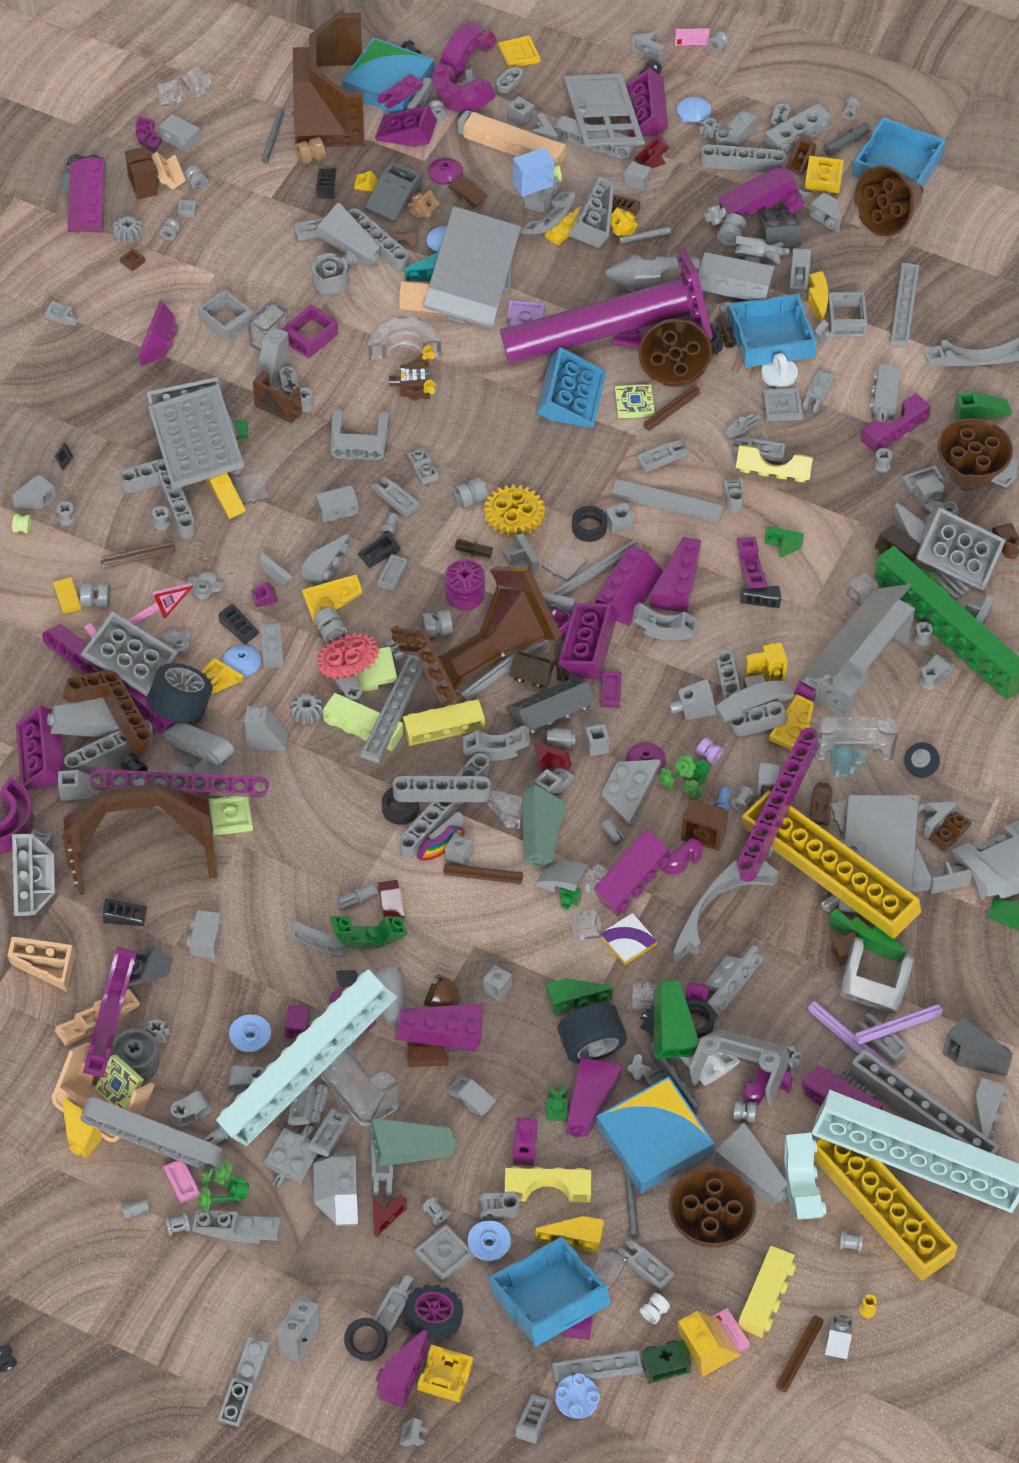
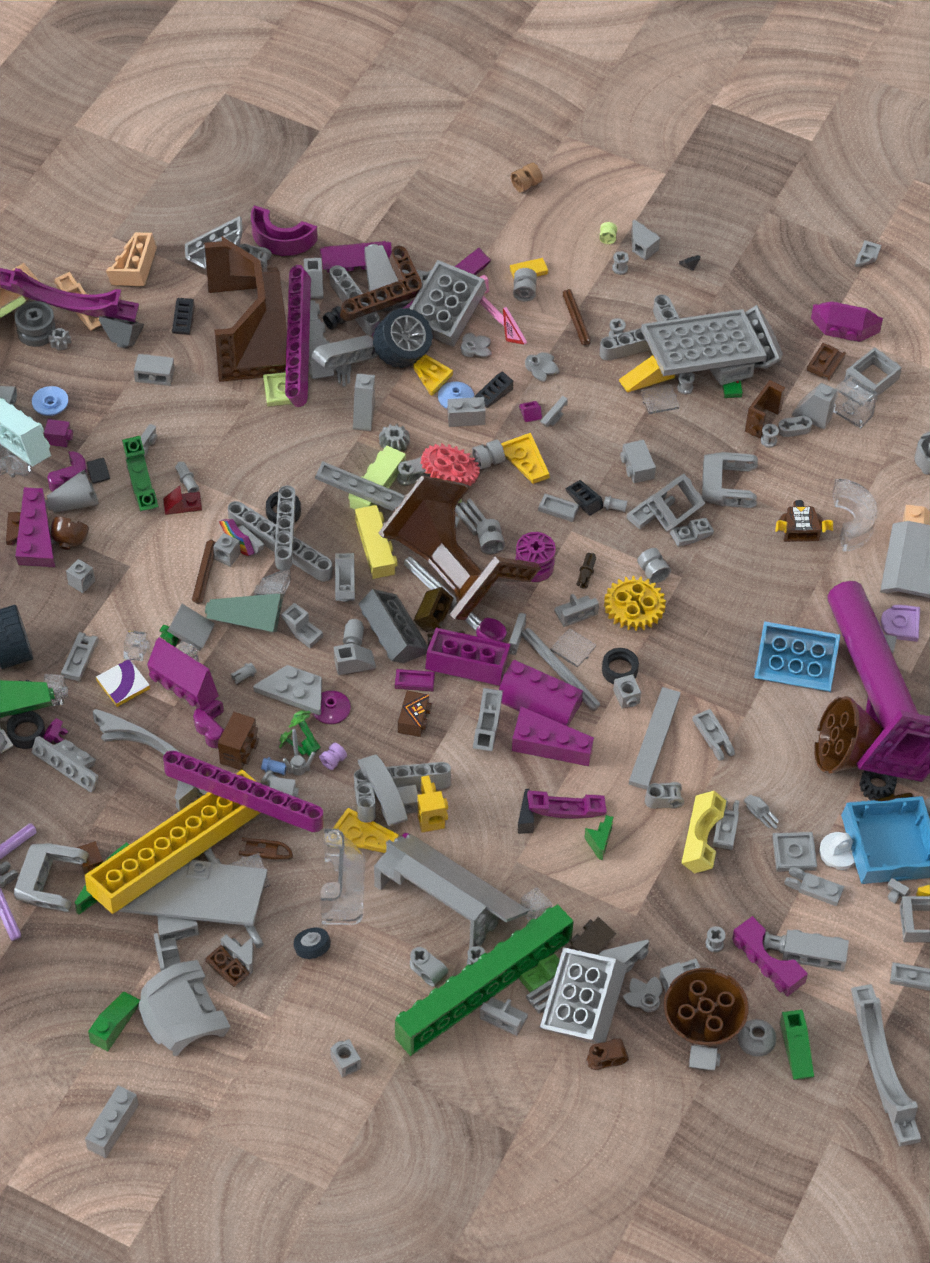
camera: 90 degrees right, 0 degrees up
magenta window [282,305,338,359] -> none
light grey slope [301,534,351,585] -> none
dark red slope [533,741,572,773] -> none
green slope [546,978,613,1014] -> none
yellowish green tile [615,384,655,418] -> none
reddish brown axle [643,385,700,431] -> none
light grey torso [669,679,716,720] -> none
clear light blue brick [829,745,867,777] -> none
none -> light grey plate [61,632,99,682]
none -> light grey plant [283,729,315,775]
none -> reddish brown brick [398,690,432,737]
none -> light grey window [645,474,706,532]
none -> reddish brown plate [806,343,846,381]

